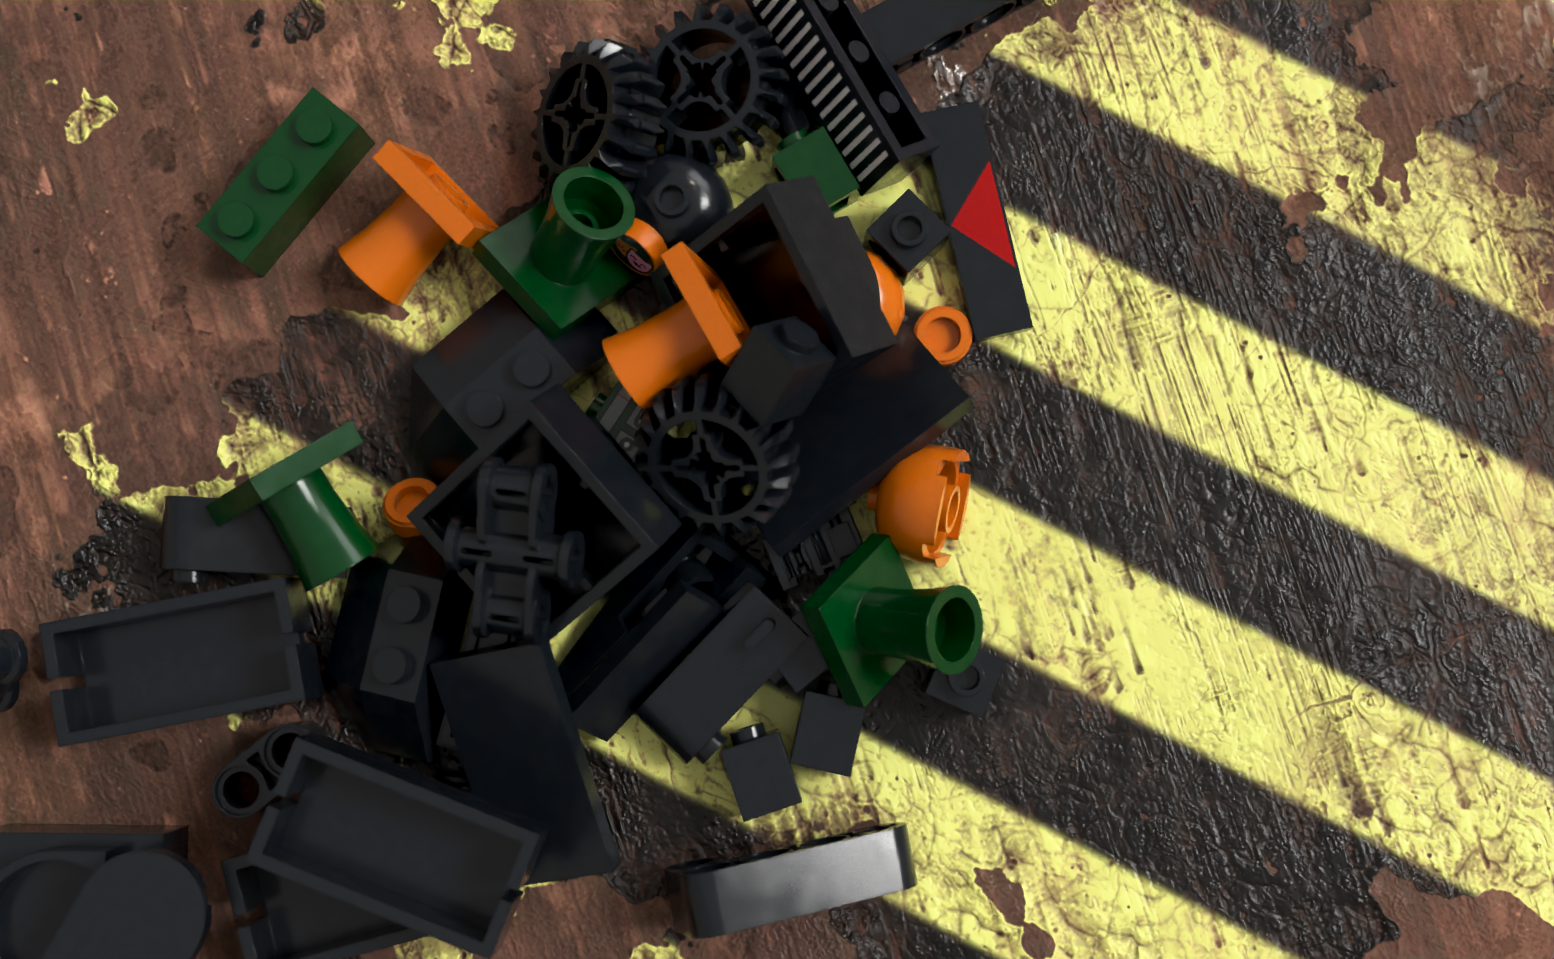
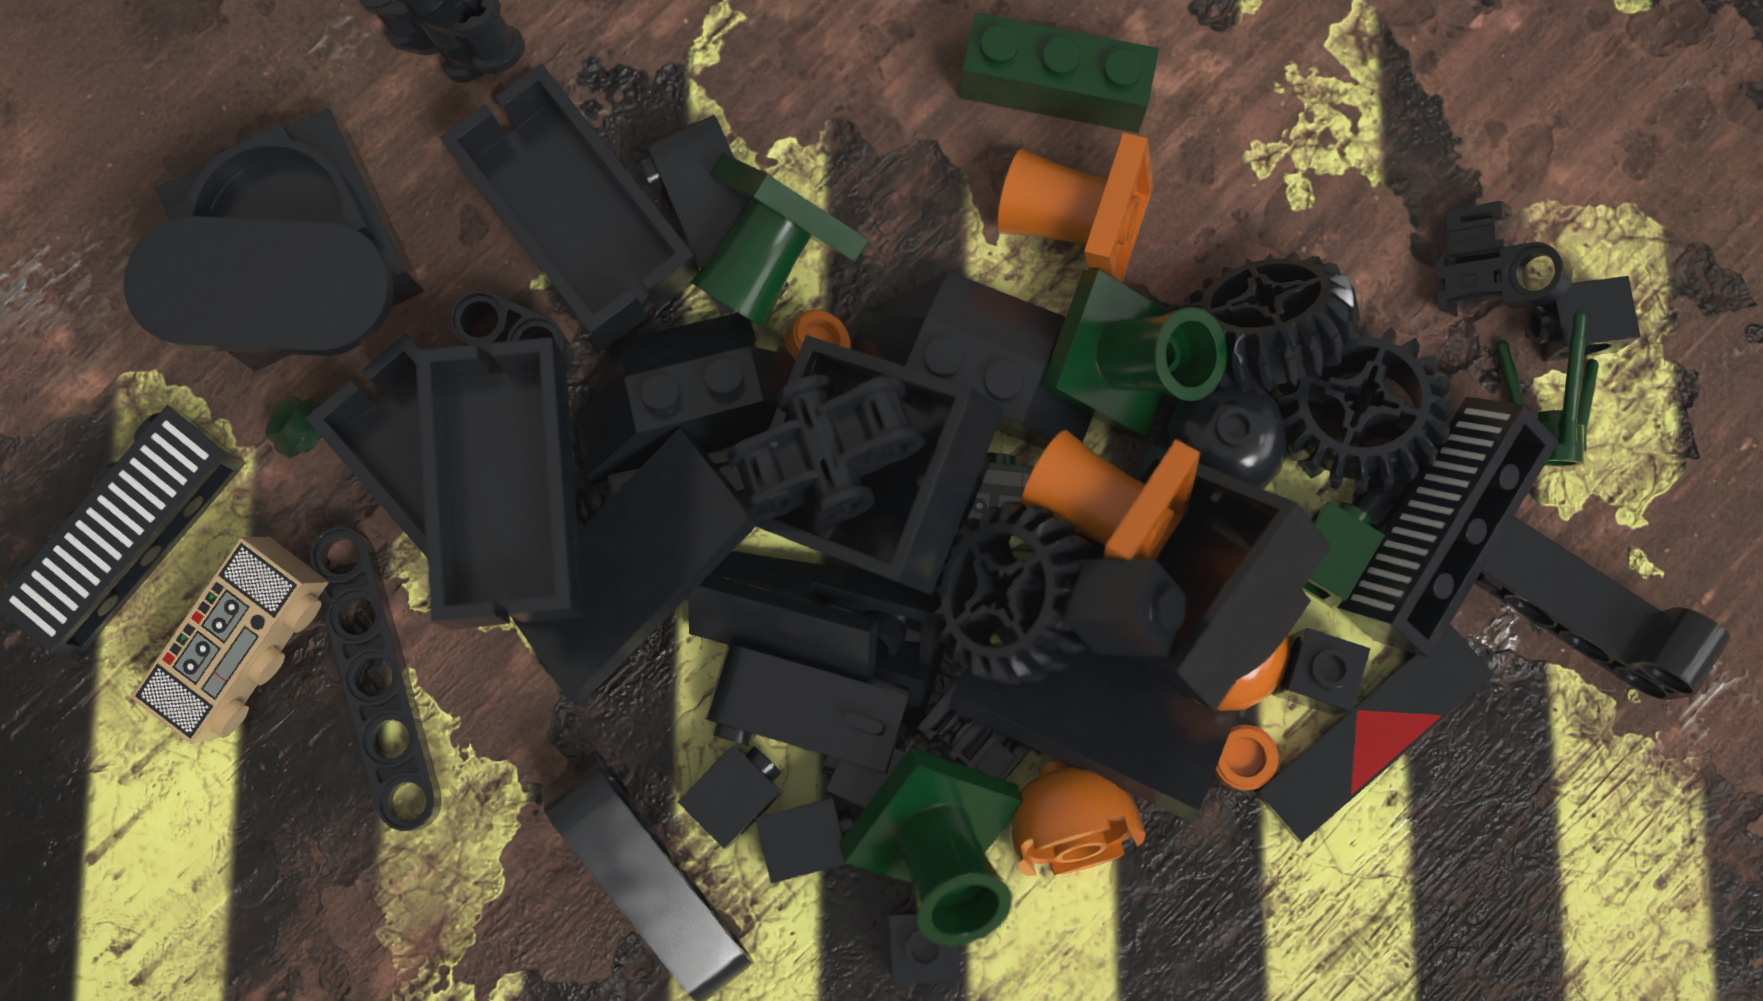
camera: 65 degrees right, 5 degrees down
orange tile [611,218,668,276] -> none

